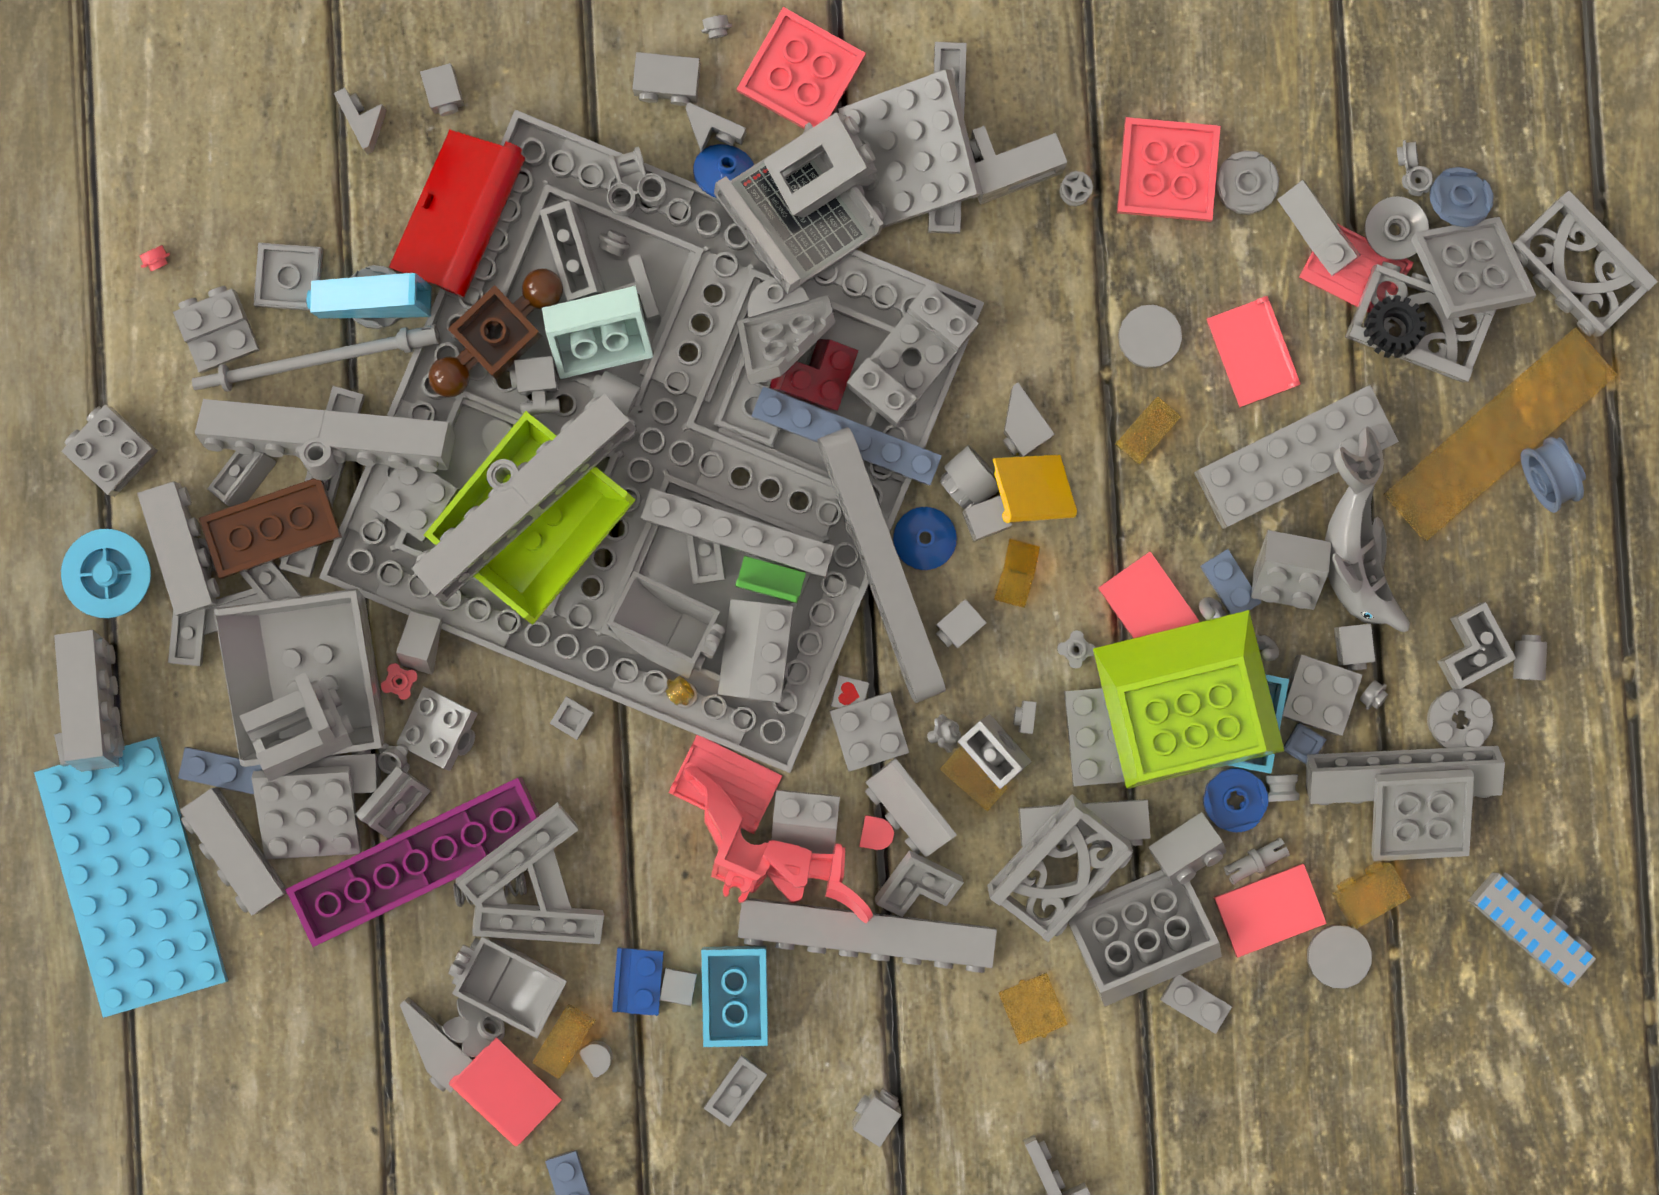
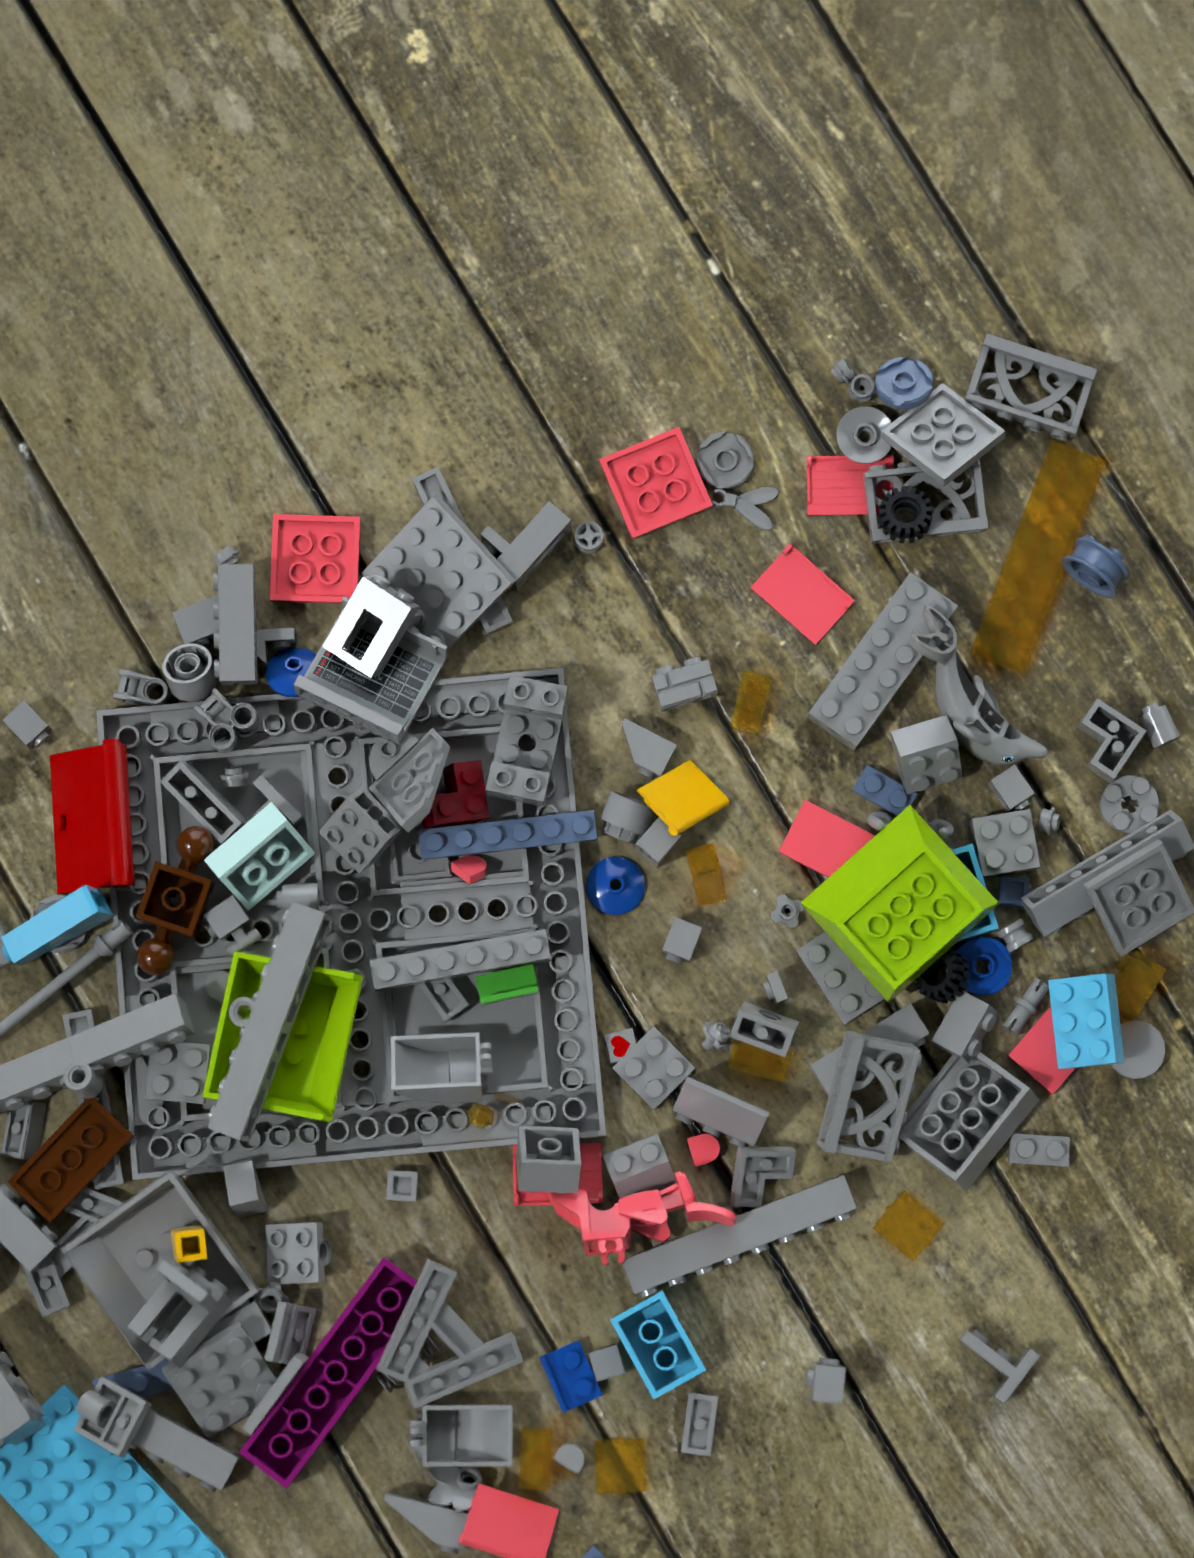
camera: 30 degrees left, 5 degrees down
coral plate [381,663,418,700] -> none
light grey slope [718,599,794,703] -> none
light grey beam [817,427,946,703] -> none
light grey tile [1118,305,1182,369] -> none
light grey slope [1277,180,1361,276] -> none
none -> light grey plate [73,1376,152,1458]
none -> light grey piece [113,669,172,706]
none -> light grey piece [162,643,218,702]
none -> yellow brick [171,1225,208,1263]
none -> light grey brick [213,564,258,685]
none -> light grey tile [243,1352,309,1435]
none -> light grey brick [319,786,403,874]
none -> coral tile [451,855,487,885]
none -> light grey brick [516,1126,581,1194]
none -> clear yellow piece [595,1436,646,1496]
none -> light grey brick [651,657,718,713]
none -> light grey piece [712,487,778,530]
none -> black tyre [915,949,971,1003]
none -> medium azure brick [1048,973,1125,1069]

